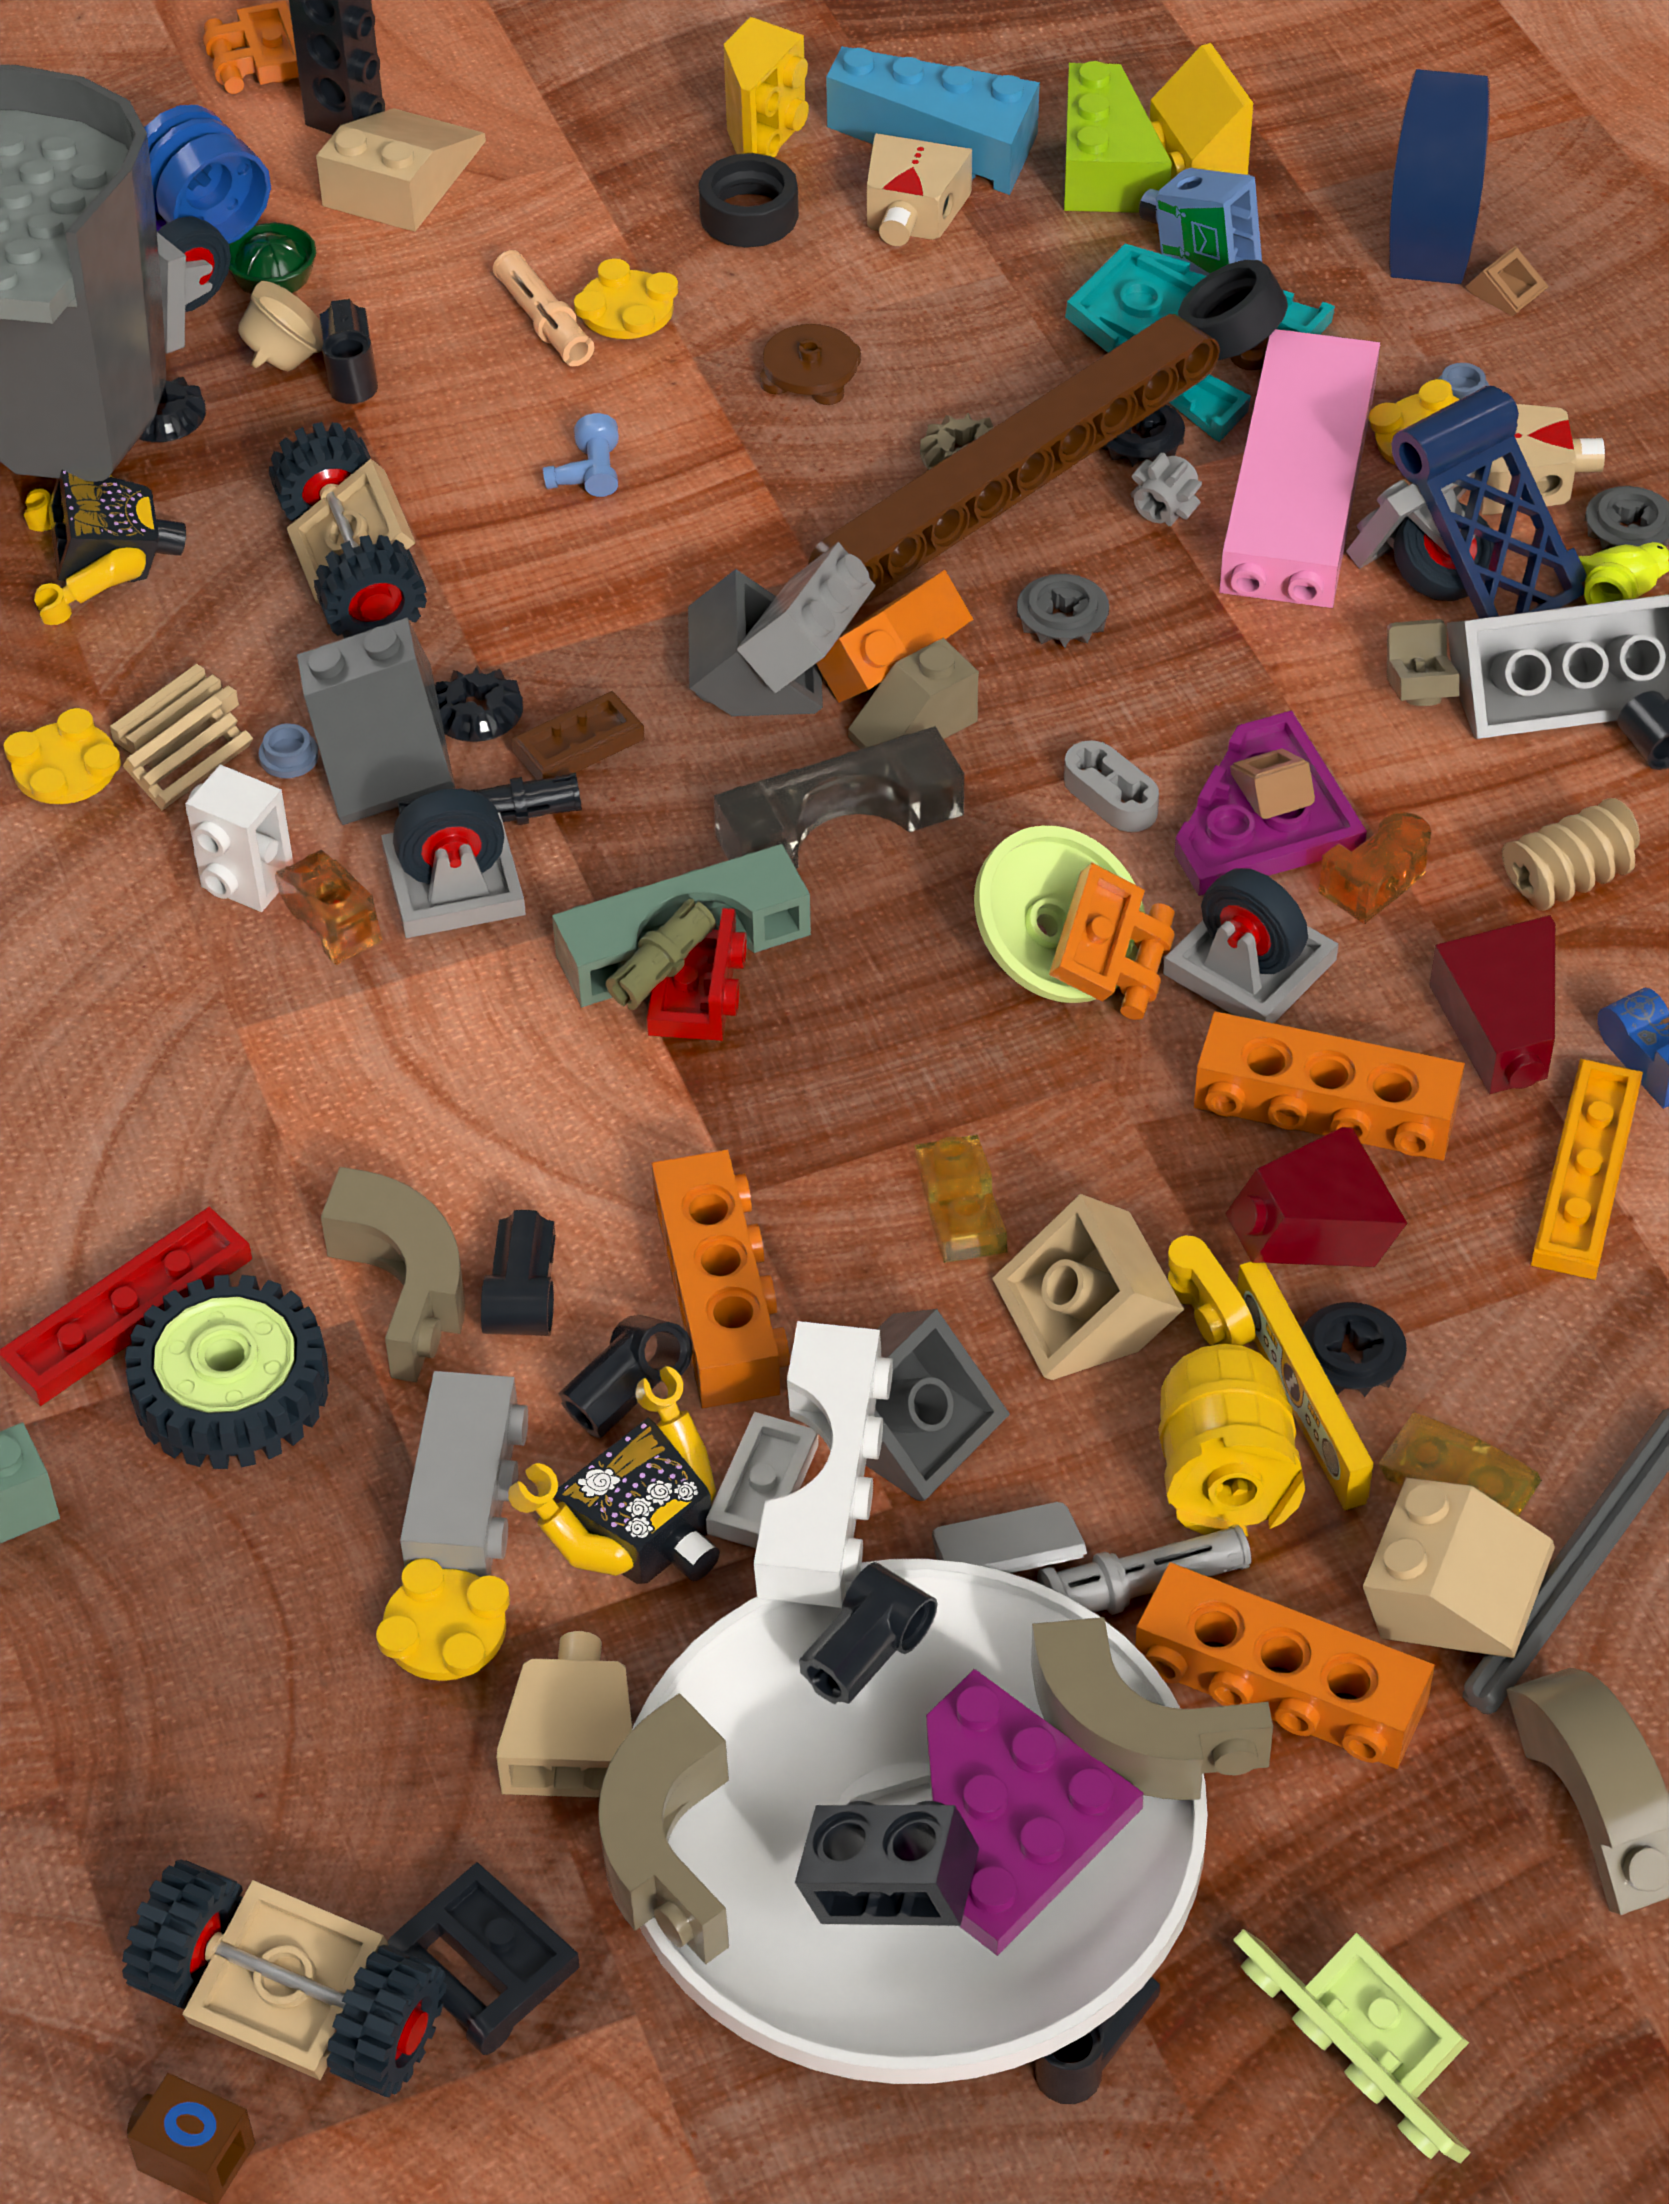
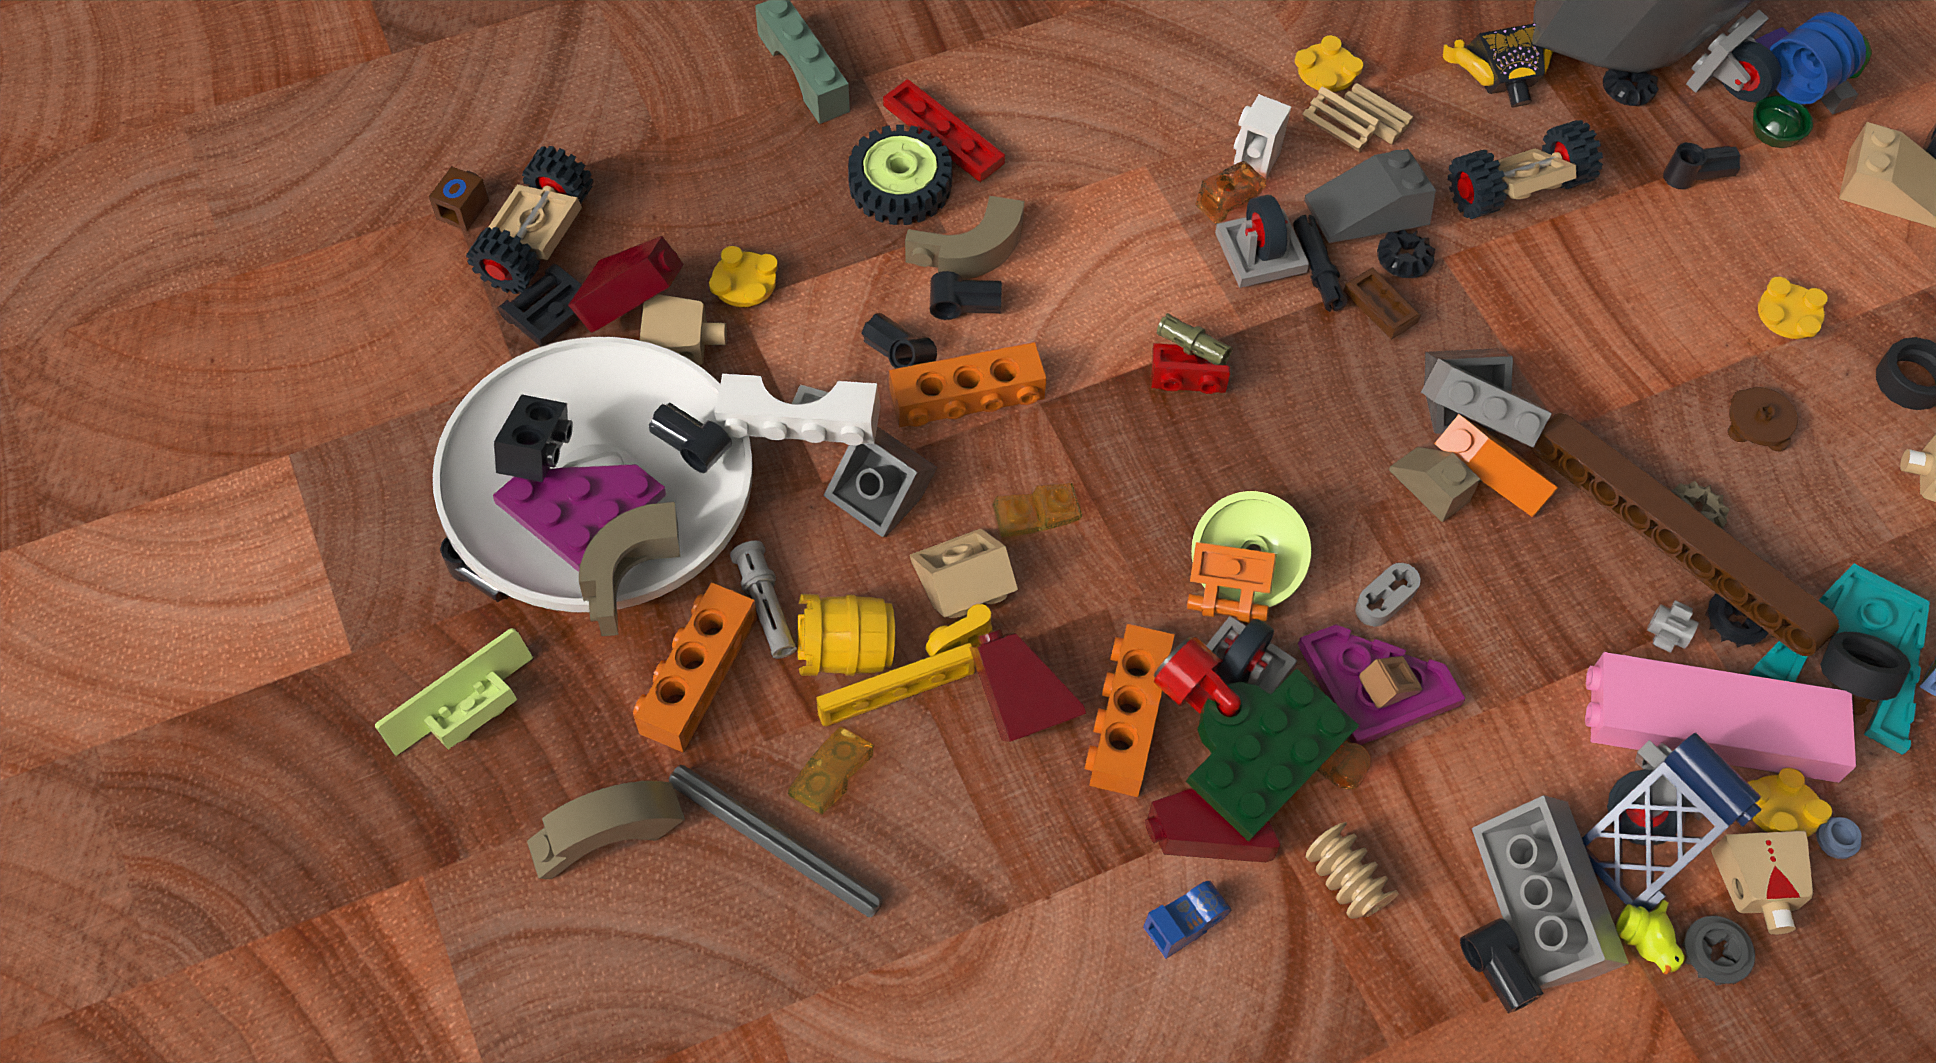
camera: 85 degrees right, 10 degrees up
tan piece [238,281,323,372] -> none
sand blue plate [259,724,319,778] -> none
light grey brick [400,1371,528,1577] -> none
light nougat pin [493,250,594,366] -> none
torso [508,1366,720,1584] -> none
medium blue piece [543,413,619,497] -> none
sand green arch [552,844,811,1008] -> none
dark tan arch [599,1693,729,1965] -> none
clear smoke arch [714,726,965,868] -> none
light grey slope [932,1502,1087,1573] -> none
dark grey gear [1017,574,1109,648] -> none
black gear [1302,1302,1407,1397] -> none
tan slope [1363,1478,1555,1658] -> none
dark tan bracket [1387,619,1459,706] -> none
light orange tile [1531,1059,1643,1280] -> none
none -> dark red slope [568,236,684,333]
none -> dark green plate [1153,636,1359,841]

